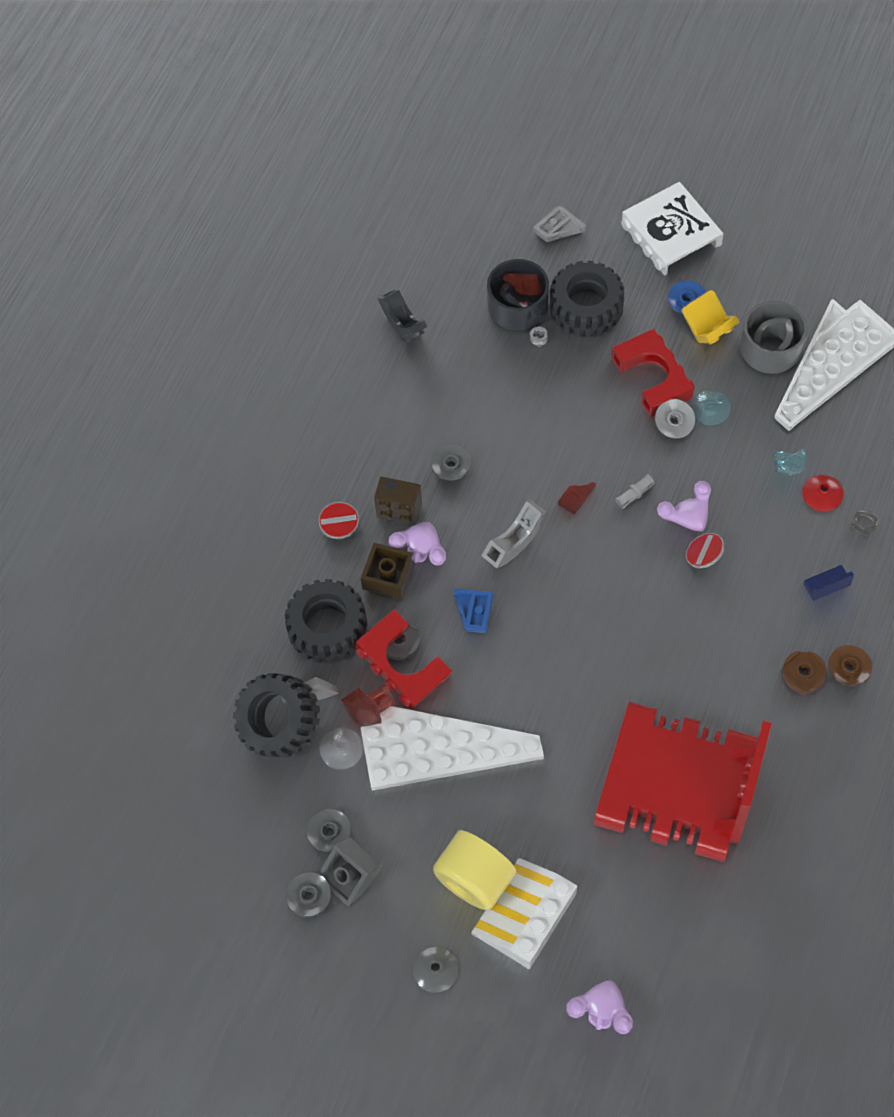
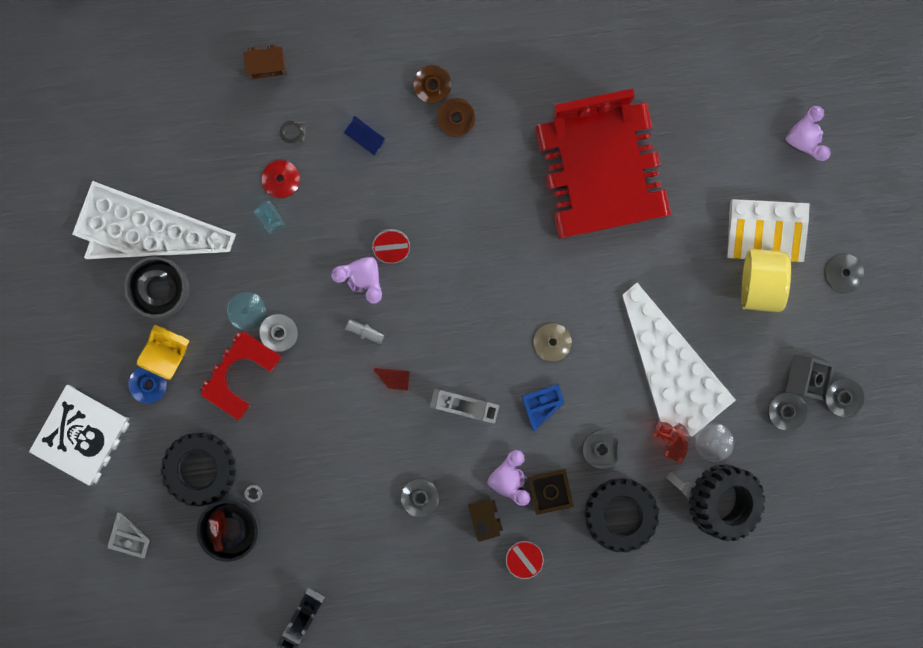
camera: 115 degrees left, 25 degrees up
red arch [355,609,452,710] -> none
none -> dark tan dish [533,323,572,361]

